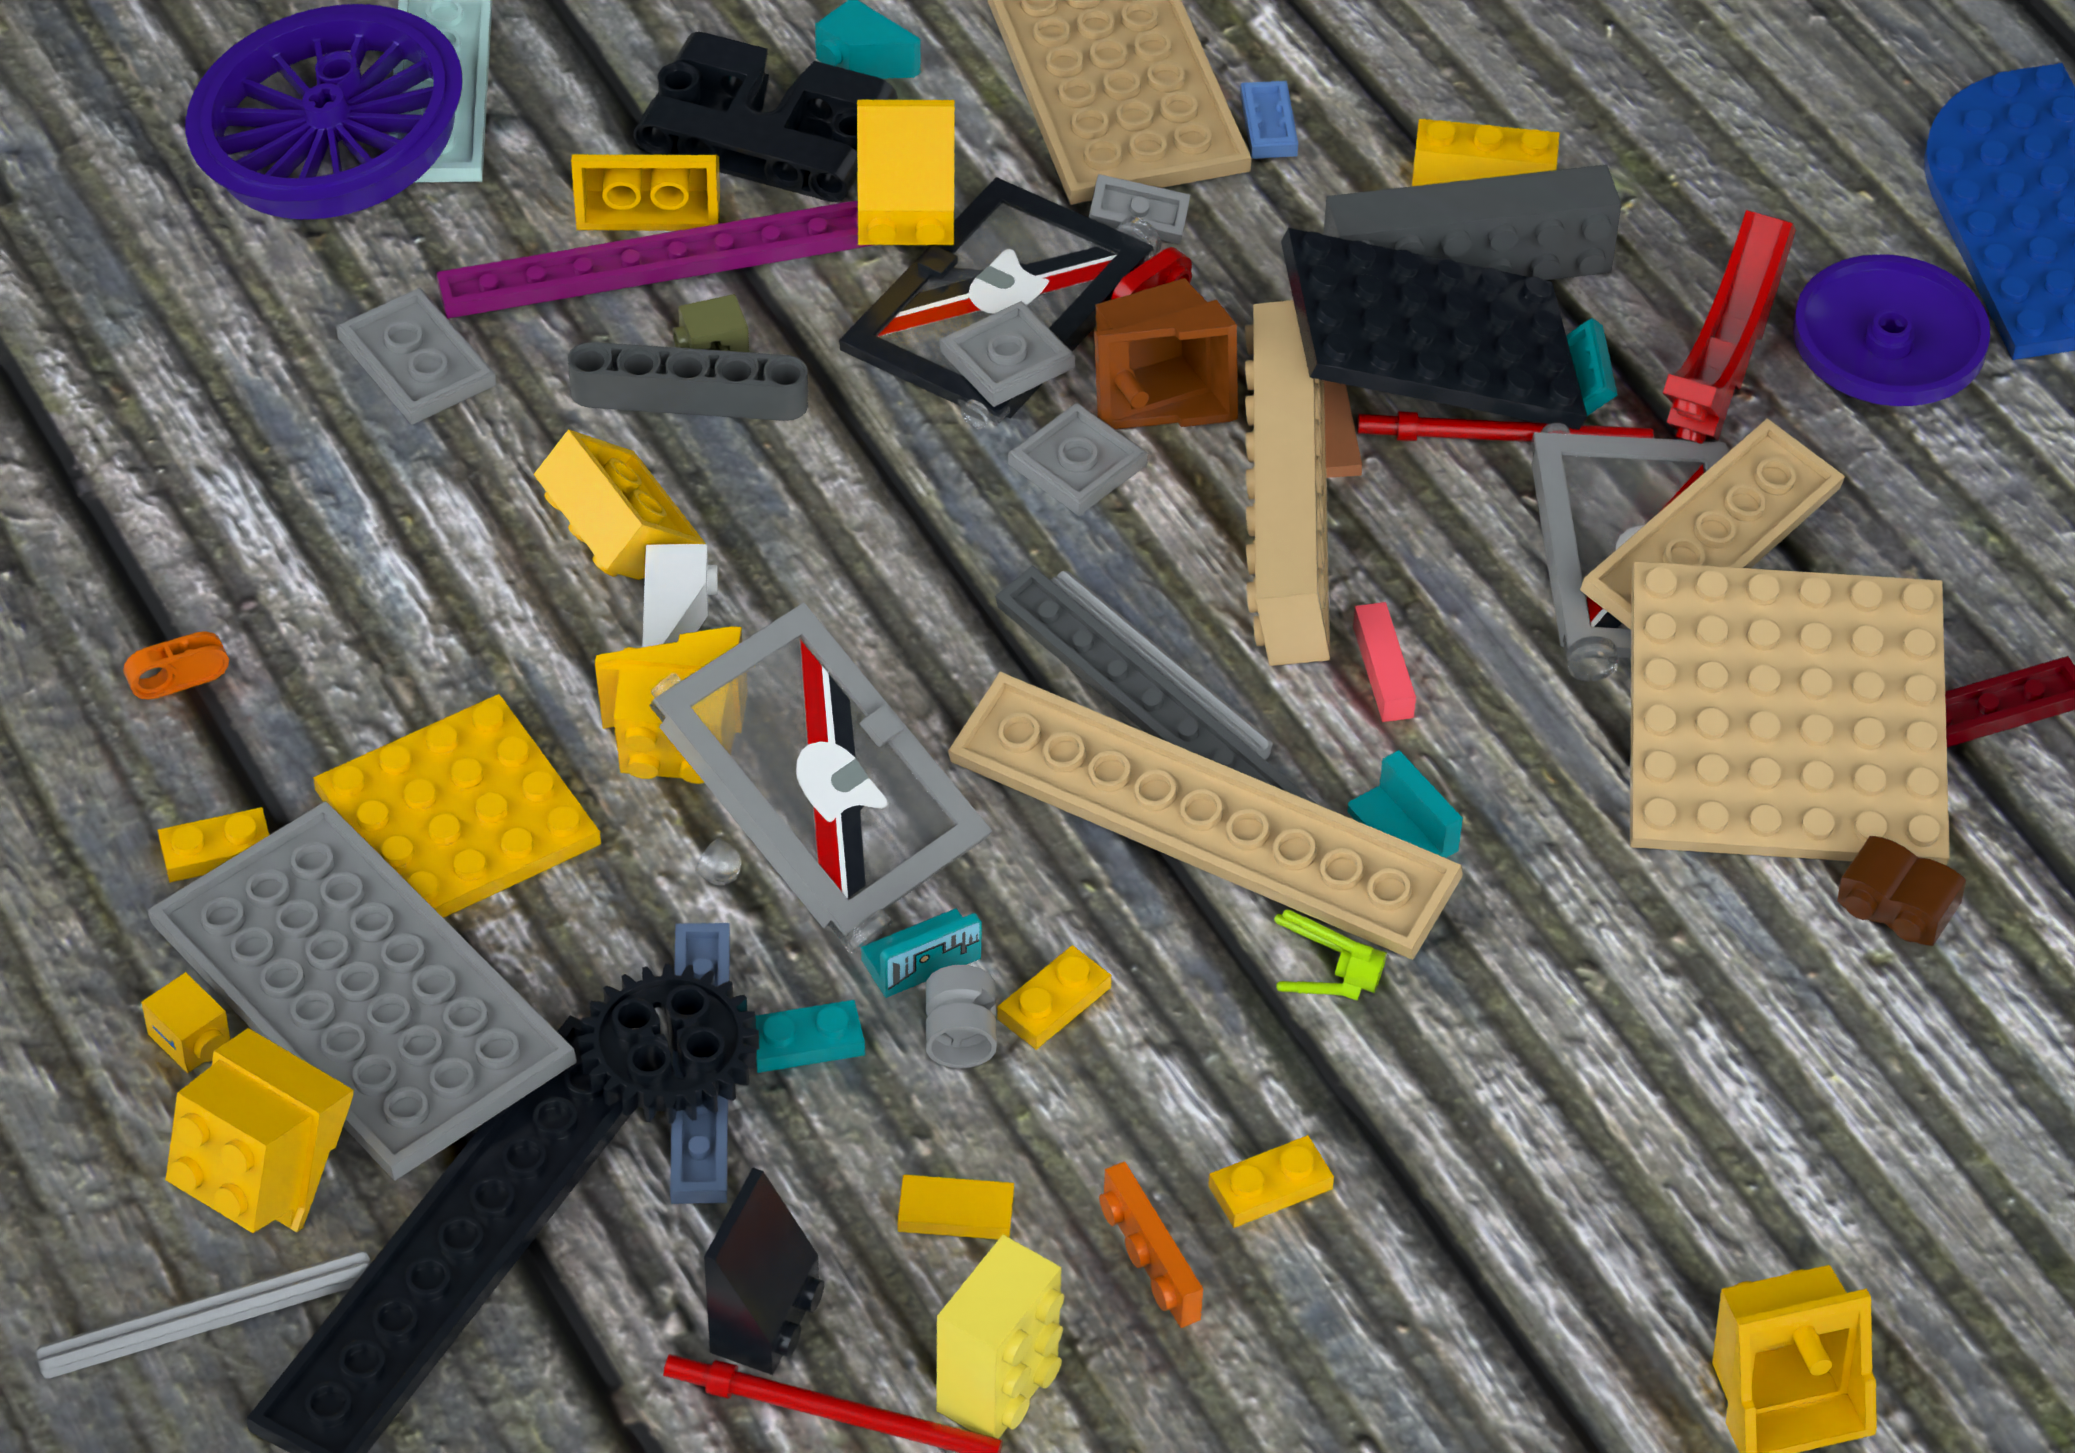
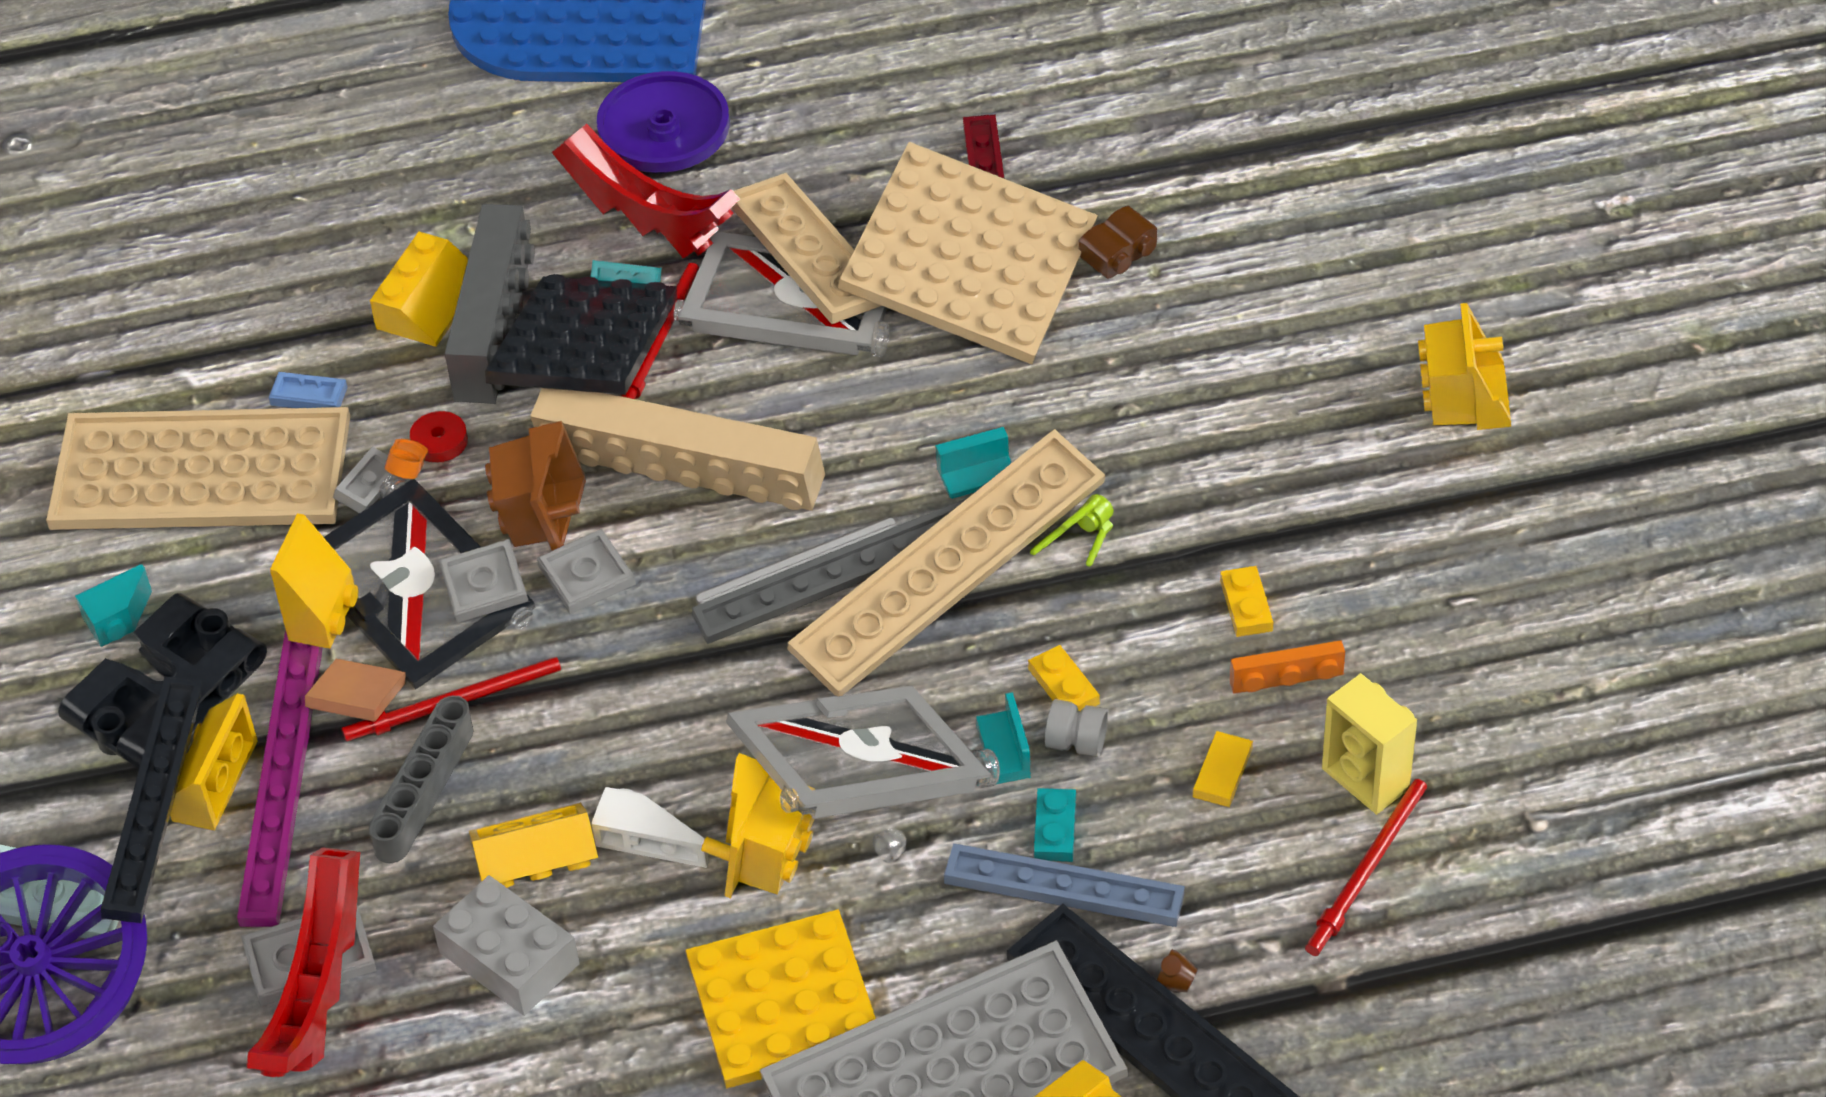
camera: 70 degrees left, 0 degrees up
black gear [579,963,759,1124] -> none
olive brick [673,294,749,352] -> none
black slope [704,1168,825,1376] -> none
red plate [1111,247,1192,300] -> none
coral piece [1353,602,1416,722] -> none
none -> black plate [101,677,203,923]
none -> red arch [247,847,360,1077]
none -> nougat tile [305,658,406,721]
none -> red bar [342,657,561,742]
none -> orange piece [384,438,428,479]
none -> red piece [410,411,468,463]
none -> light grey brick [433,875,580,1016]
none -> reddish brown bar [1157,949,1198,993]

